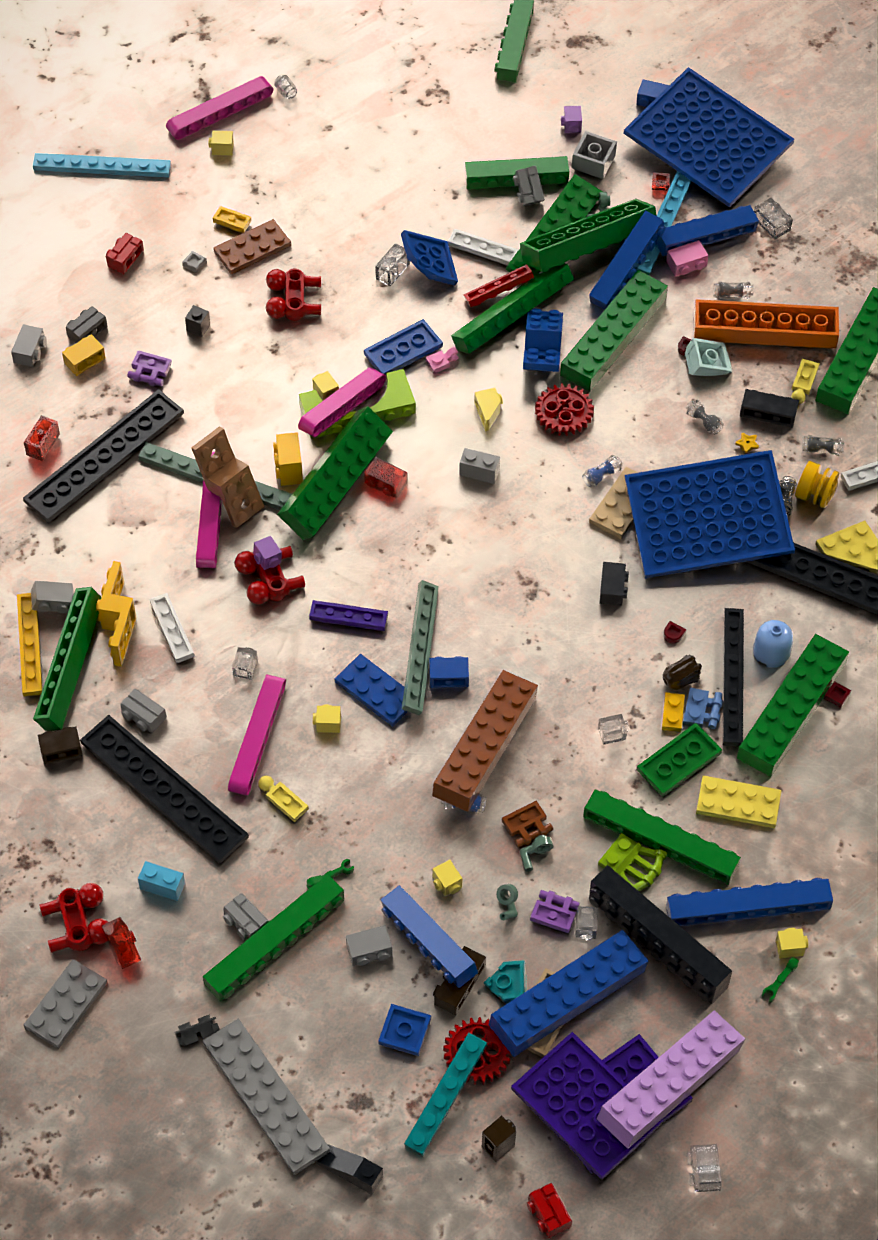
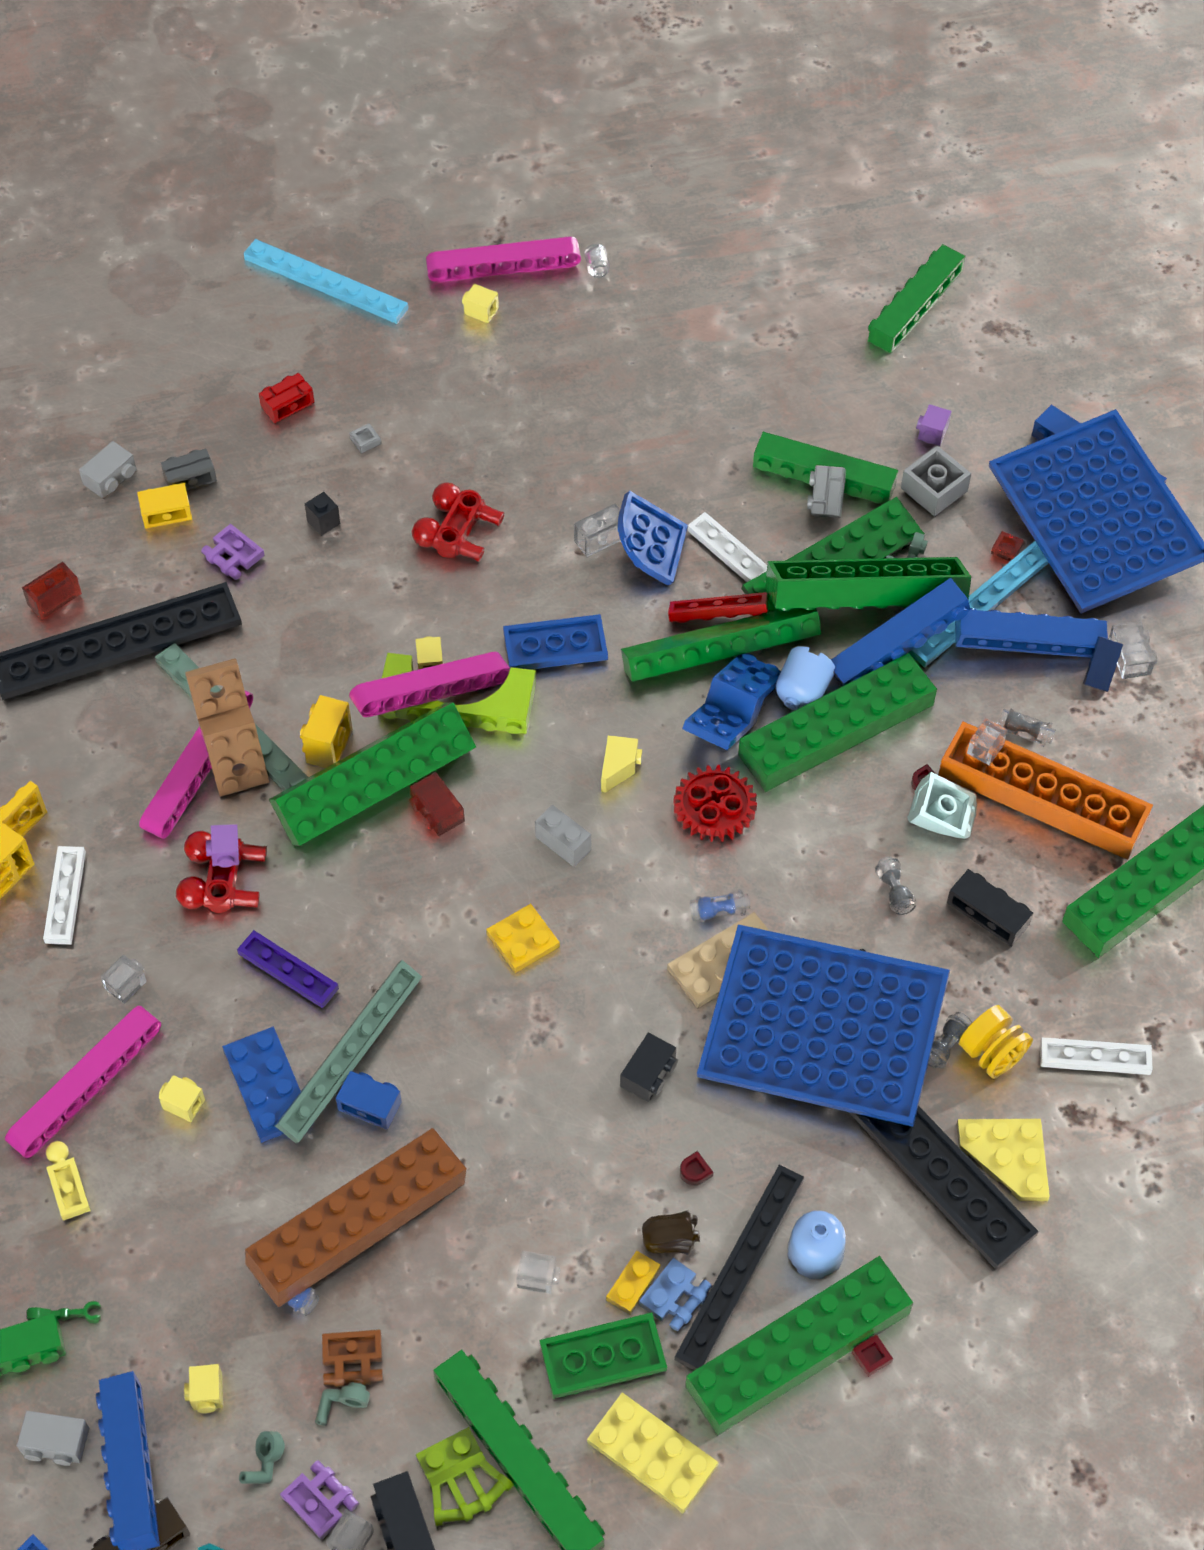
camera: 25 degrees right, 0 degrees up
yellow plate [212,206,252,233] -> none
plate [213,219,291,275] -> none
bright pink plate [426,347,459,374] -> none
bright pink brick [666,240,708,277] -> none
yellow plate [735,433,759,453] -> none
light yellow plate [791,359,820,404] -> none
clear piece [802,435,844,456] -> none
none -> yellow plate [486,903,560,973]
none -> light blue cylinder [776,646,835,710]
none -> clear brick [967,718,1008,766]
none -> dark blue tile [1083,637,1123,692]

